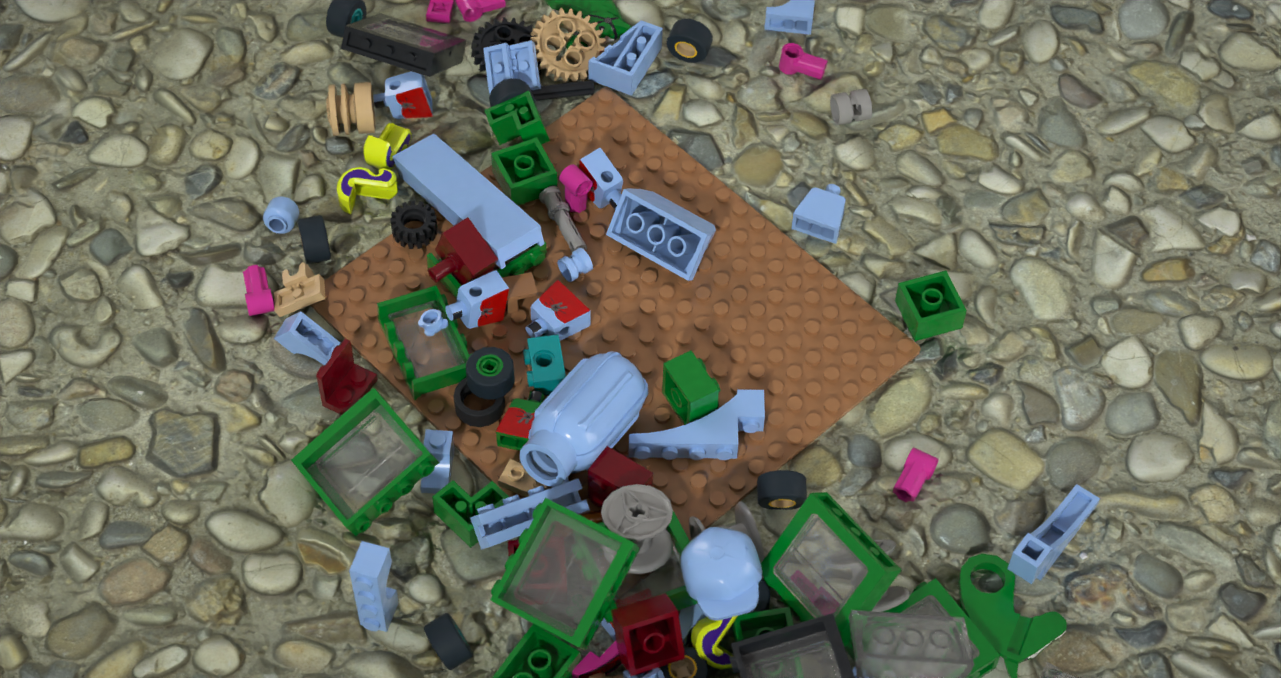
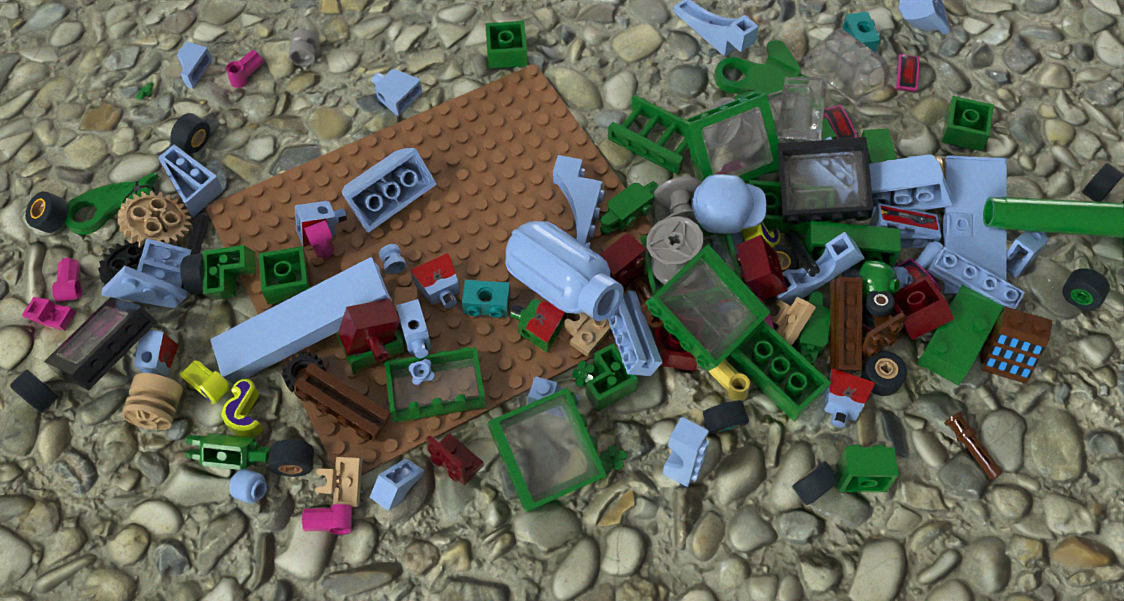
camera: 75 degrees left, 5 degrees up
black tyre [453,378,505,427] -> none
black wheel [466,347,515,400] -> none
light grey pin [539,186,587,252] -> none
green brick [662,350,720,425] -> none
black wheel [757,470,807,510] -> none
dark pink piece [893,447,939,502] -> none
none -> light blue wing [101,266,187,308]
none -> green hinge [185,433,270,470]
none -> reddish brown brick [294,362,391,442]
none -> green plant [572,361,596,387]
none -> green hinge [600,181,659,235]
none -> green plant [600,445,627,470]
none -> green fence [608,95,688,175]
none -> light yellow piece [708,359,750,401]

